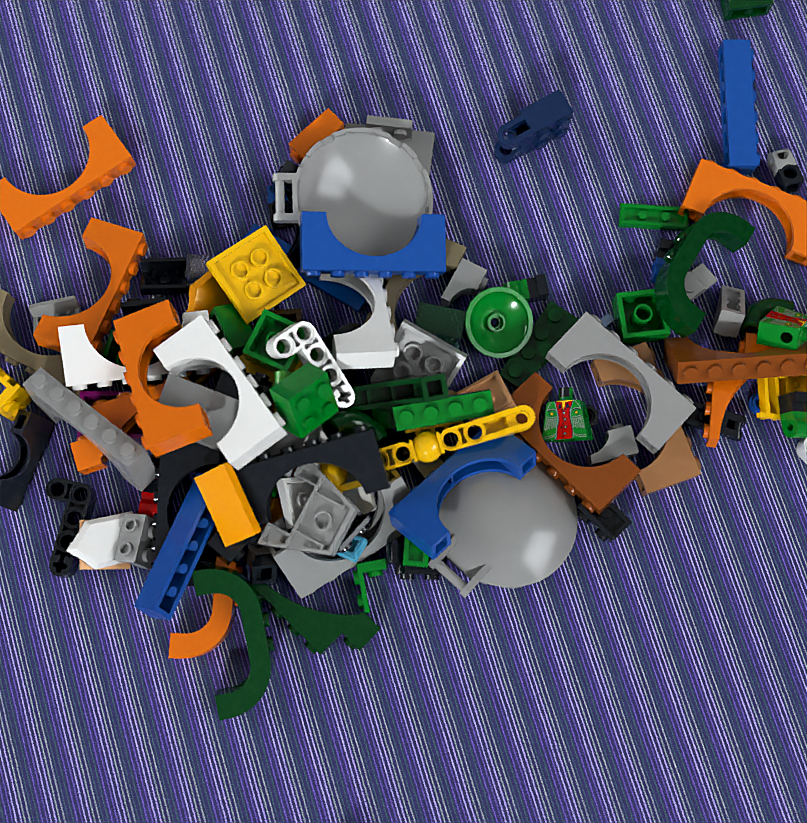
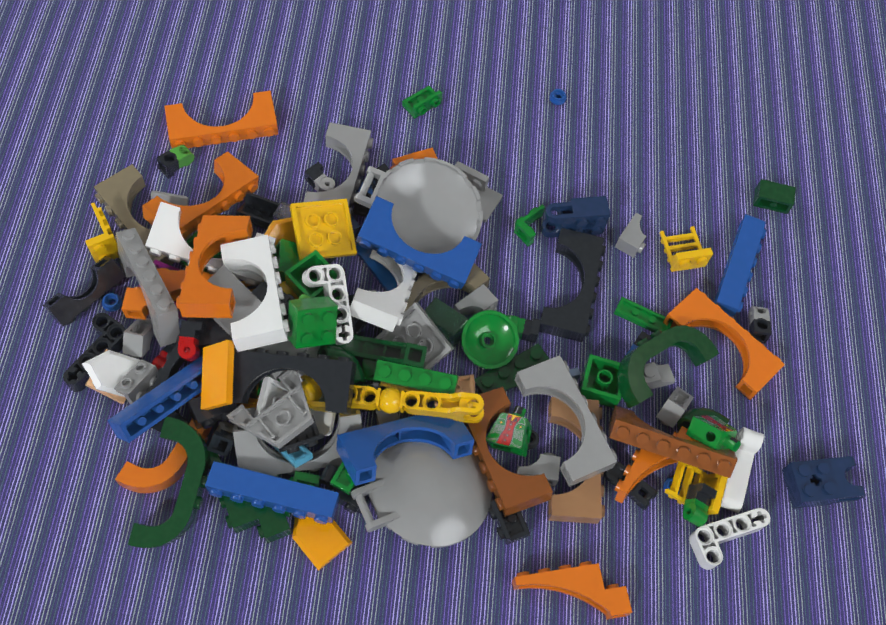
camera: 15 degrees right, 15 degrees down
none -> blue plate [102,293,122,312]
none -> light grey arch [123,318,154,358]
none -> leg [157,145,195,179]
none -> leg [178,320,207,361]
none -> blue brick [205,461,340,524]
none -> light orange tile [292,517,352,571]
none -> light grey arch [303,122,374,217]
none -> leg [305,161,335,192]
none -> green bracket [402,86,442,119]
none -> orange arch [512,561,632,620]
none -> green bracket [514,204,545,247]
none -> black arch [539,228,606,342]
none -> light grey arch [615,213,646,258]
none -> yellow plate [659,226,713,272]

